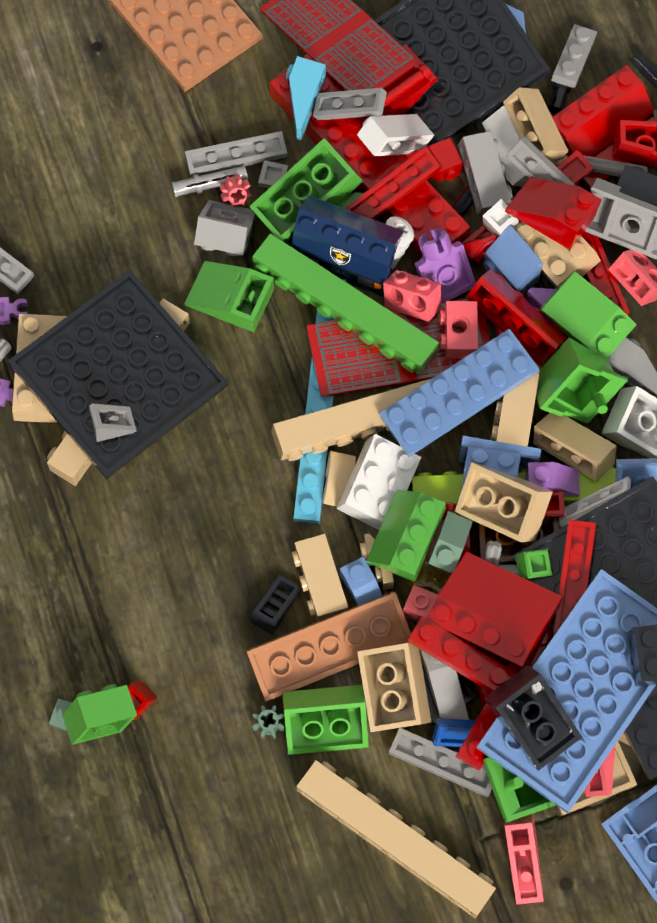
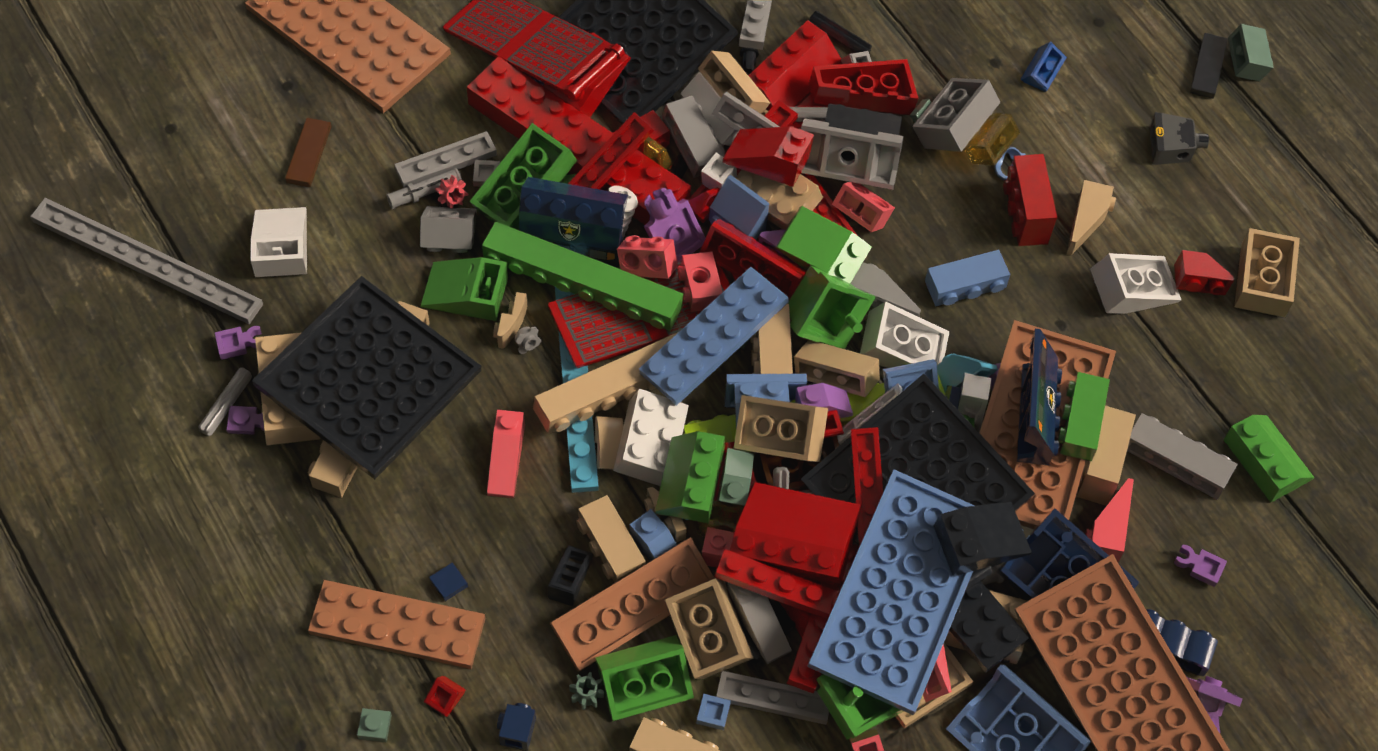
camera: 15 degrees left, 10 degrees down
bright green brick [62,684,137,745] -> none
light grey slope [89,404,137,442] -> none
medium azure slope [286,56,326,141] -> none
light grey plate [313,88,387,120] -> none
white brick [357,114,434,156] -> none
blue tile [432,718,476,747] -> none
black slope [484,665,582,771] -> none
bright green slope [516,549,552,580] -> none
none -> white slope [251,207,307,277]
none -> reddish brown tile [285,118,331,187]
none -> nougat plate [308,580,485,669]
none -> dark blue tile [429,563,468,601]
none -> coral slope [487,410,525,498]
none -> tan slope [493,292,527,349]
none -> dark blue brick [497,703,536,751]
none -> light grey plate [515,327,541,354]
none -> clear yellow slope [644,137,673,171]
none -> medium blue plate [696,694,731,730]

